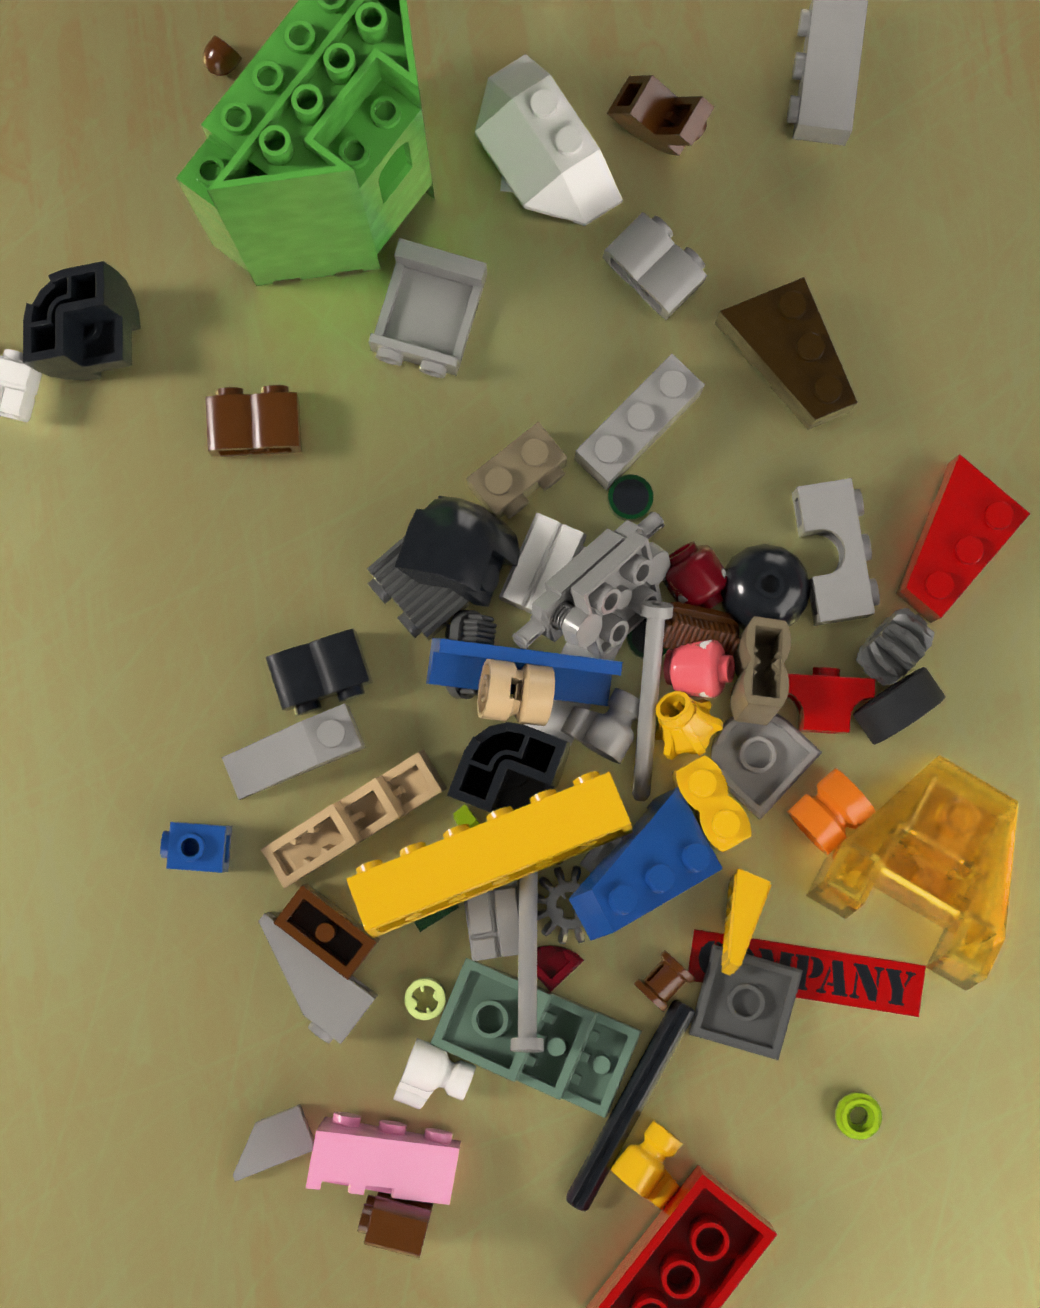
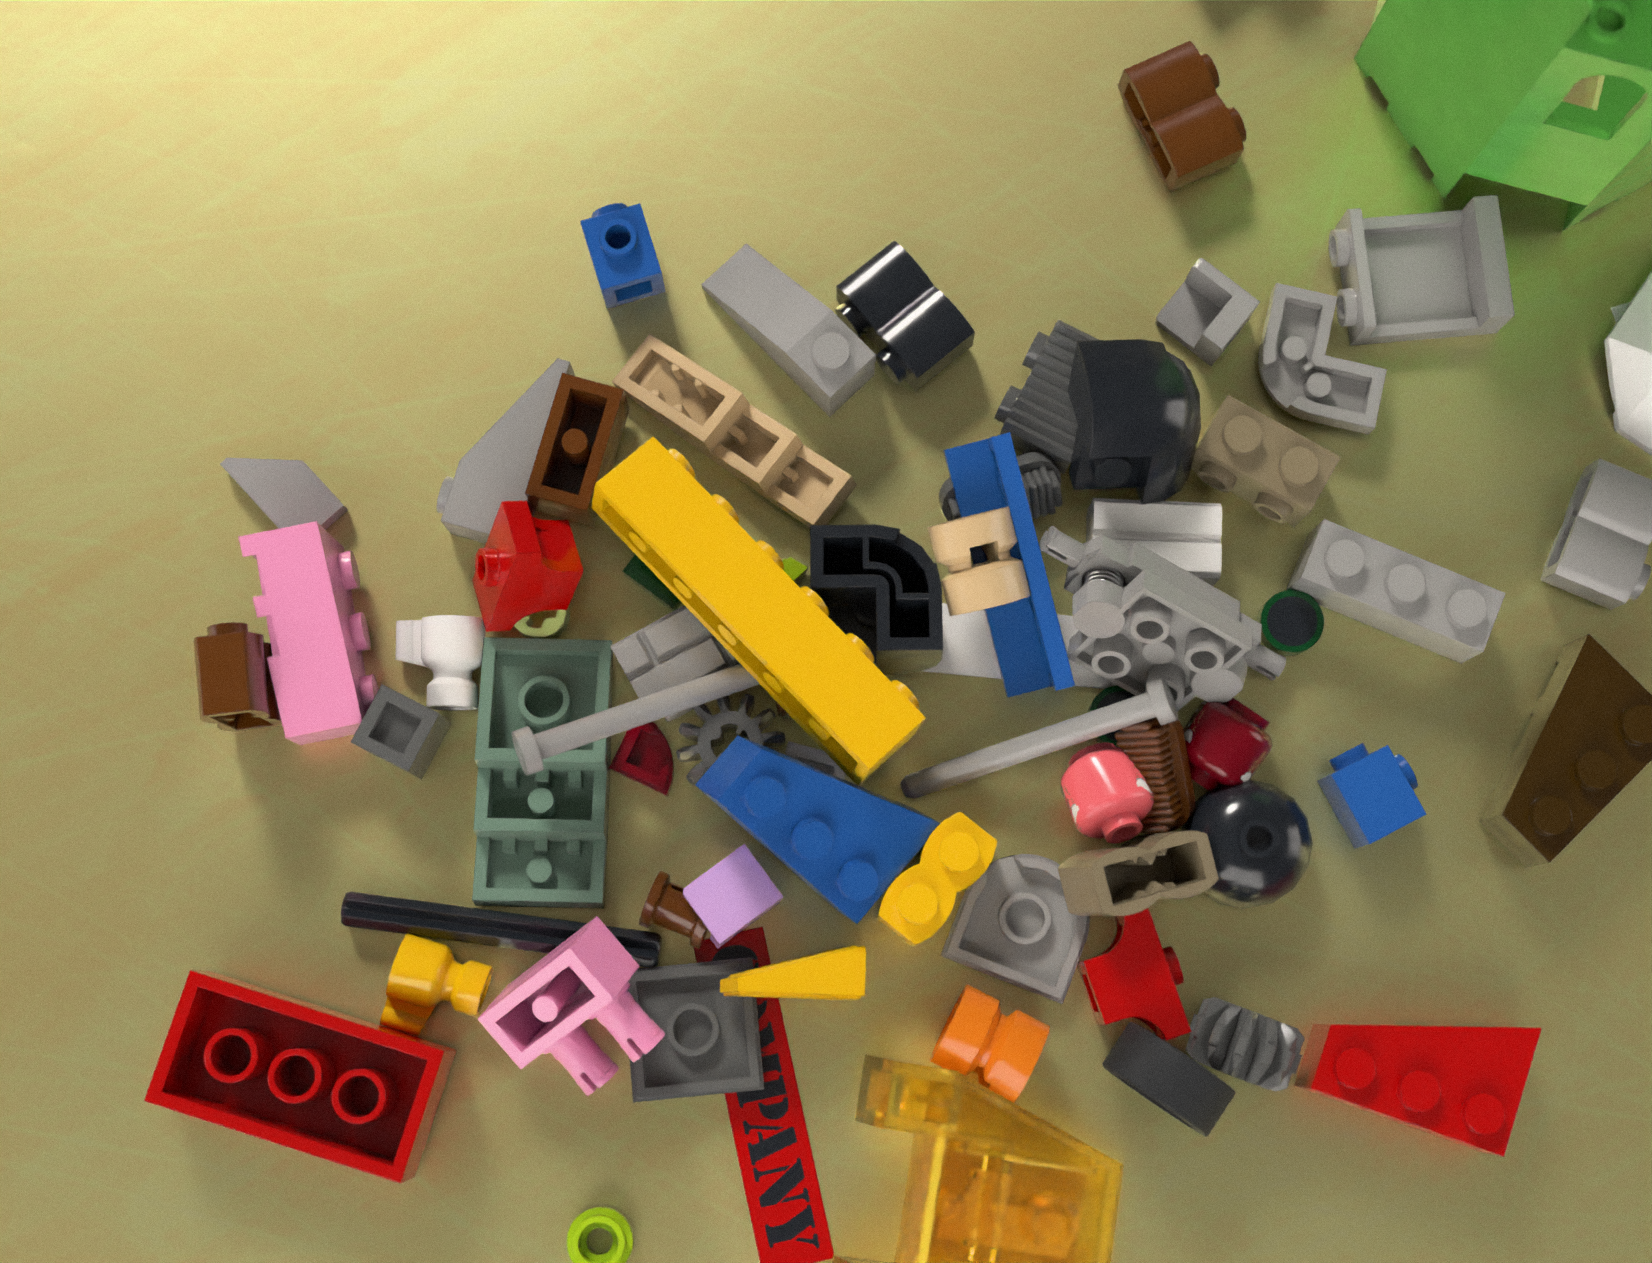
camera: 65 degrees right, 5 degrees down
light grey piece [561,688,640,764] -> none
yellow rock [655,691,723,760] -> none
light grey arch [791,478,880,626] -> none
none -> dark grey panel [351,684,451,779]
none -> red brick [472,501,584,632]
none -> bright pink brick [478,916,665,1096]
none -> lavender panel [683,844,783,949]
none -> light grey panel [1155,258,1260,367]
none -> light grey plate [1258,283,1387,435]
none -> blue brick [1317,743,1426,849]

